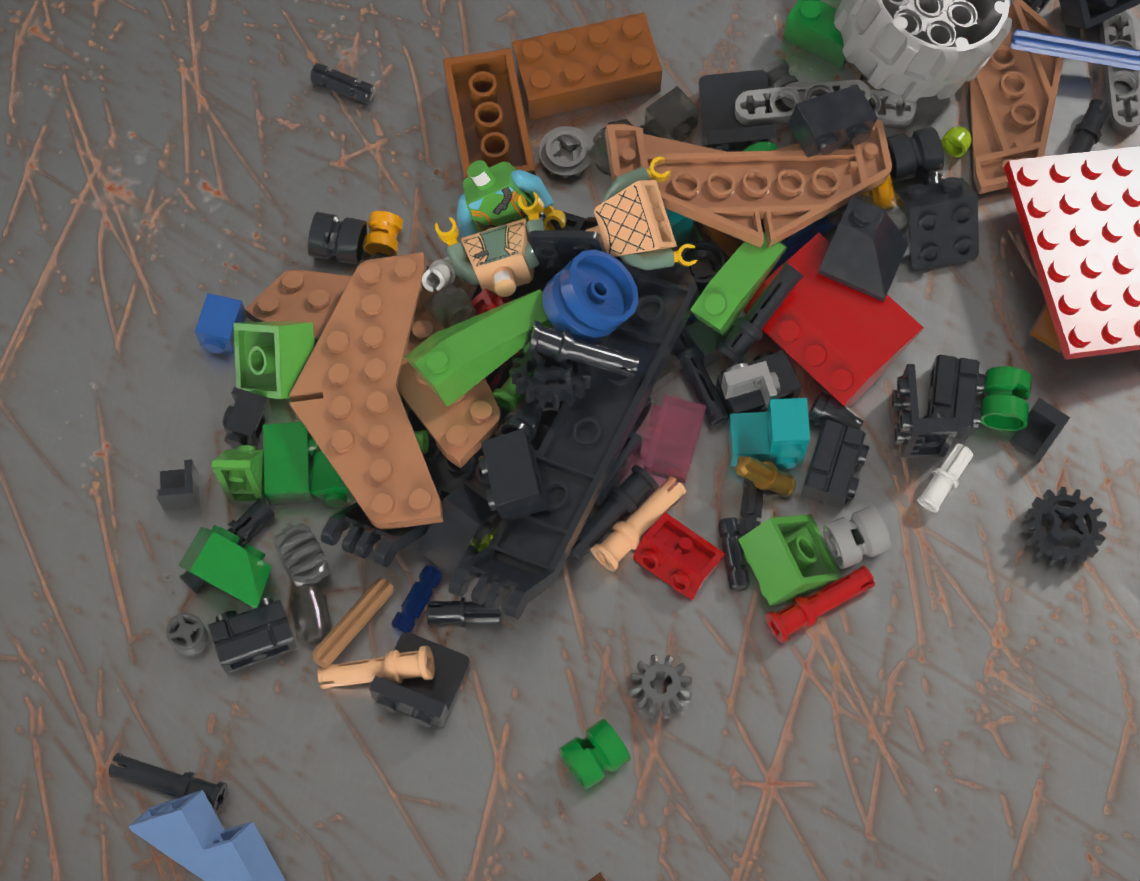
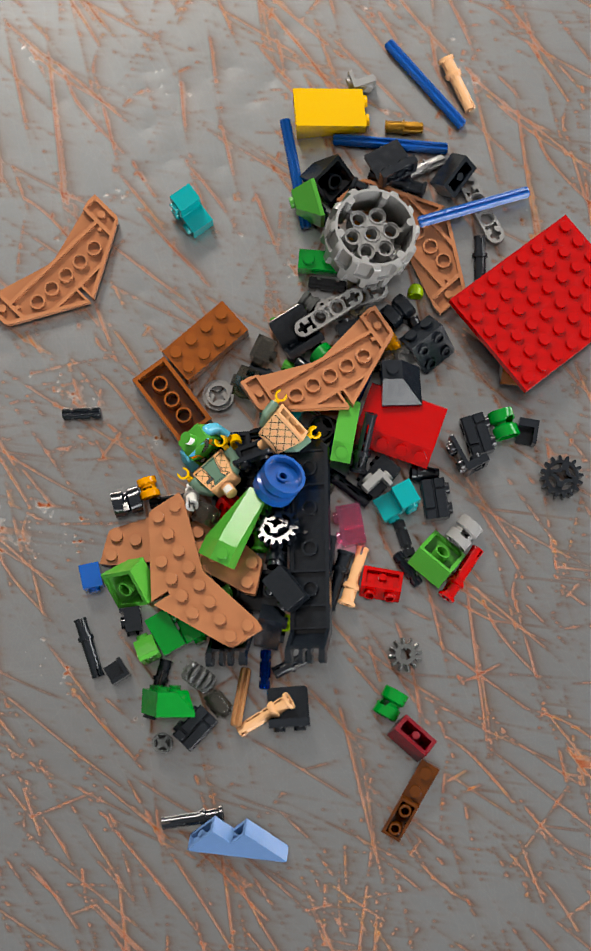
camera: 25 degrees left, 10 degrees up
black pin [524,320,639,379] -> none
pearl gold axle [735,456,796,497] -> none
black brick [788,84,878,158] -> none
white axle [917,443,973,513] -> none
none -> black pin [74,617,105,679]
none -> black axle [308,276,347,293]
none -> dark red brick [387,714,437,762]

